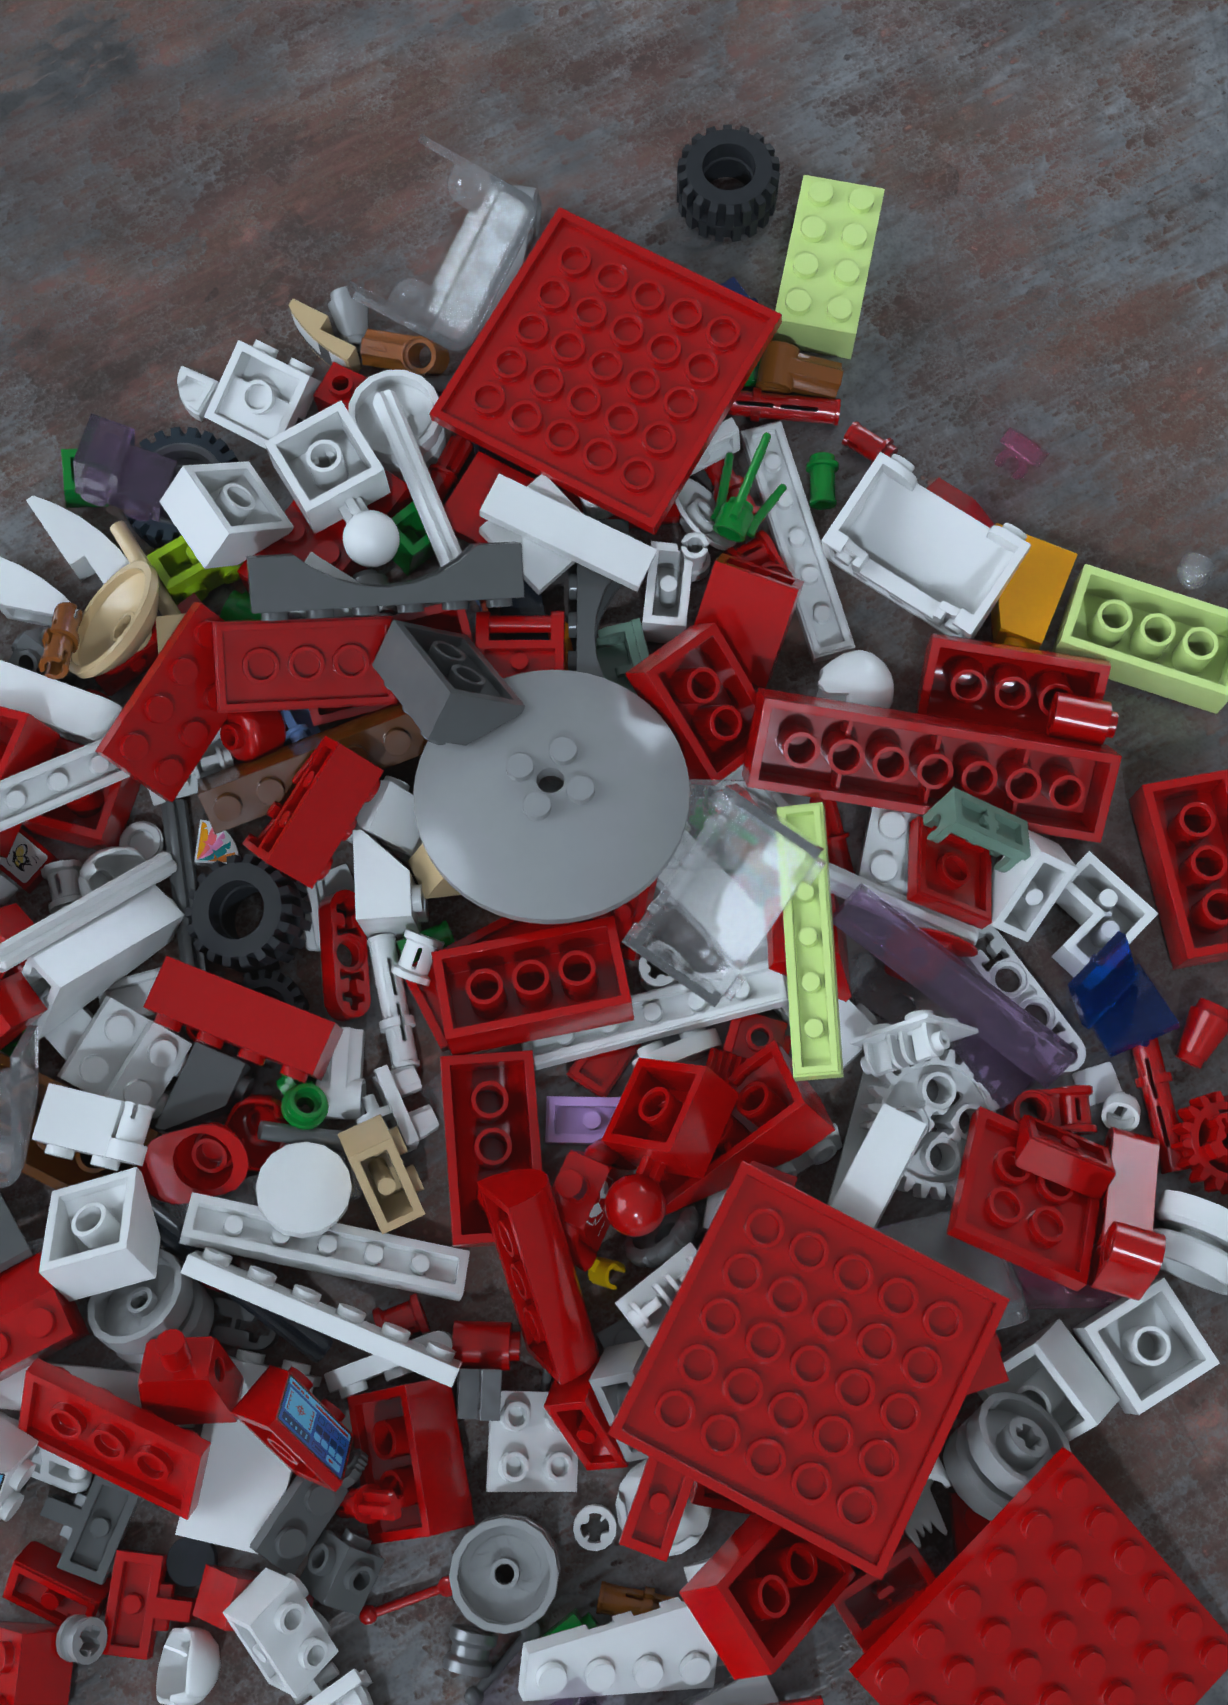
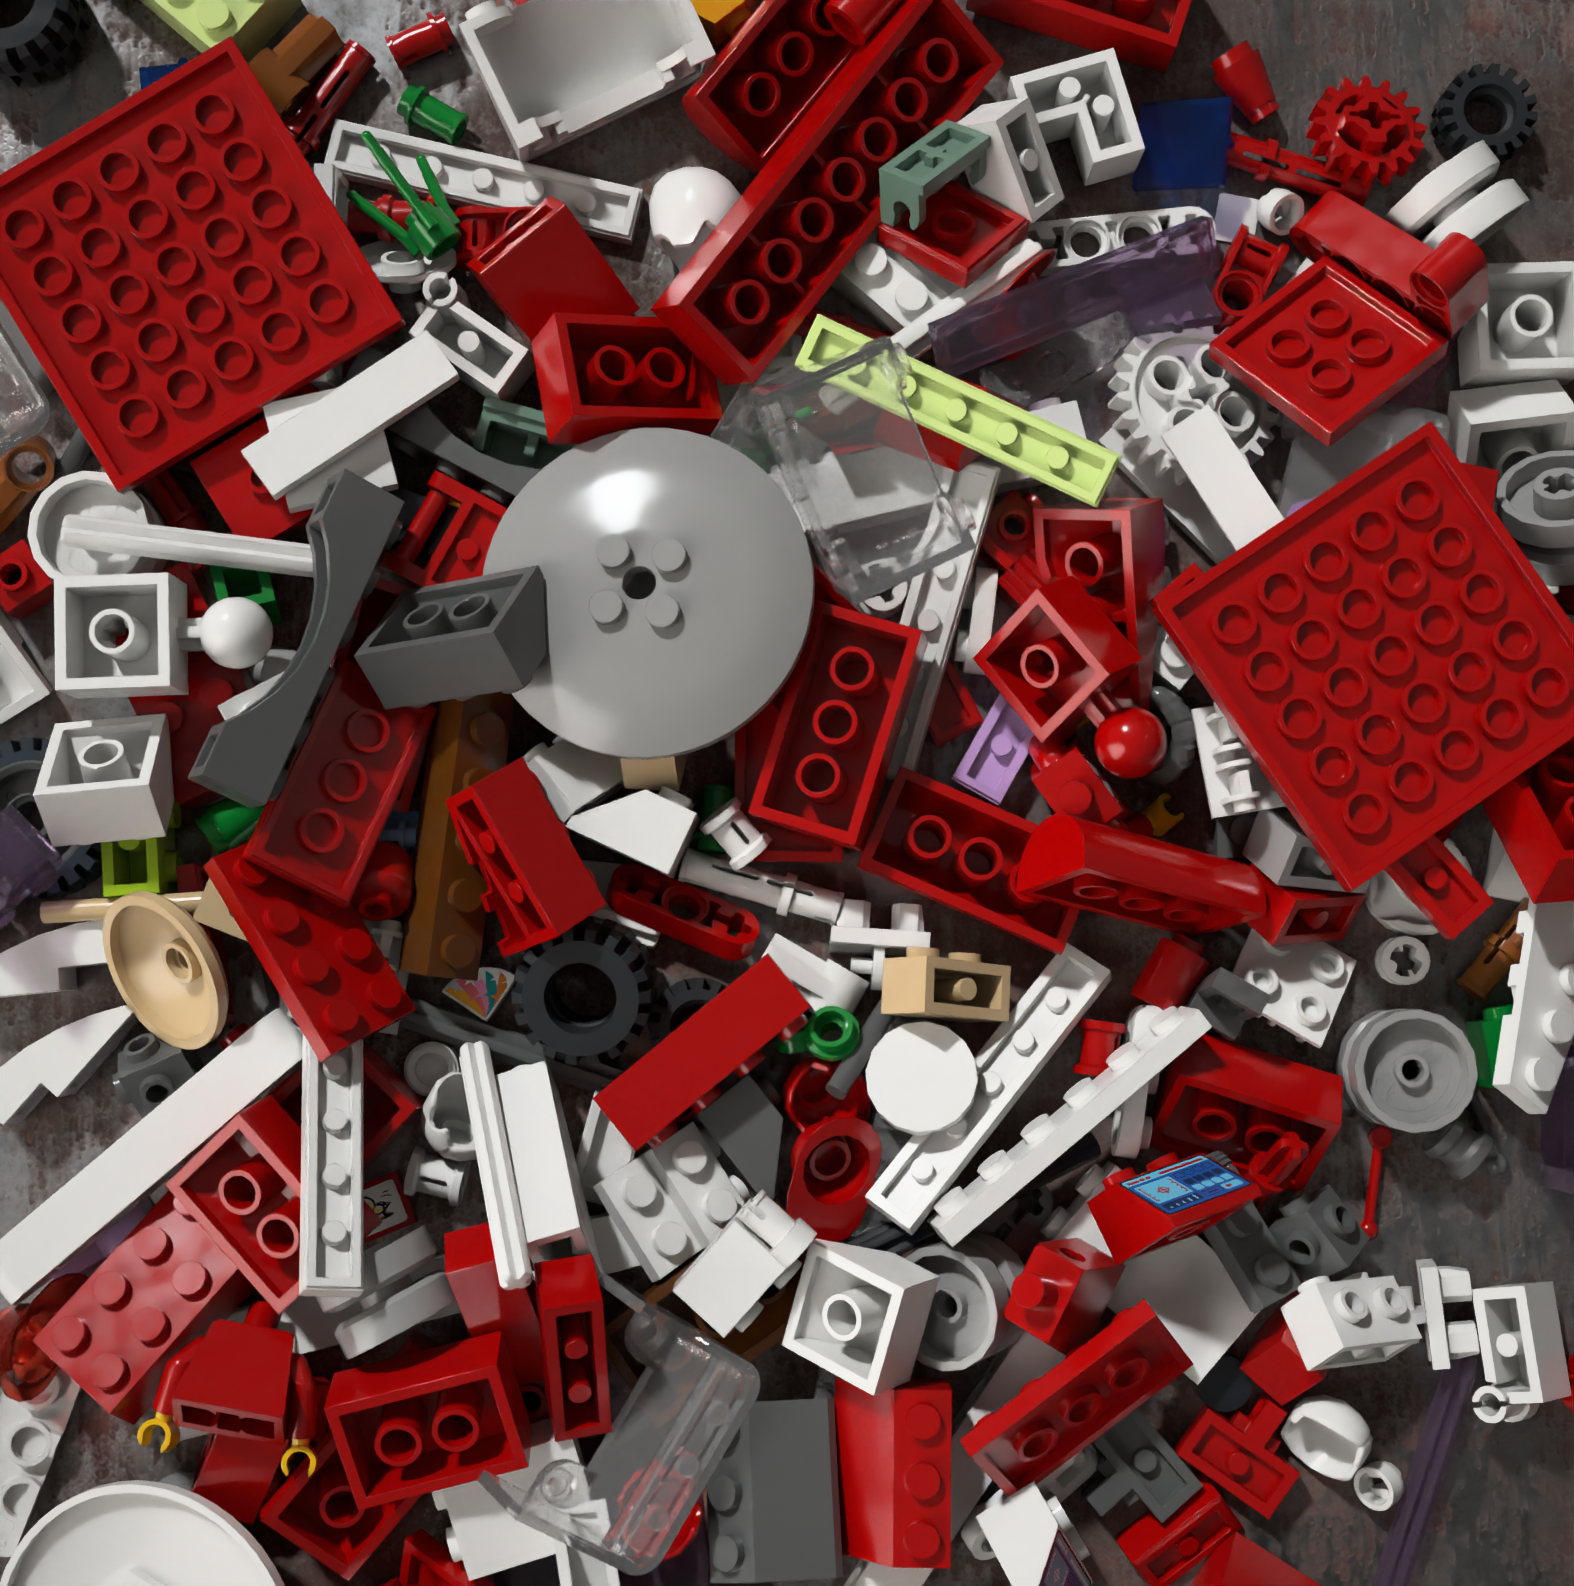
camera: 65 degrees left, 10 degrees up
dark orange pin [39,602,83,679] -> none
light grey bush [56,1614,108,1665] -> none
white hinge [849,1010,979,1077] -> none
red slope [1015,1114,1116,1199] -> none
clear blue piece [1068,931,1138,1030] -> none

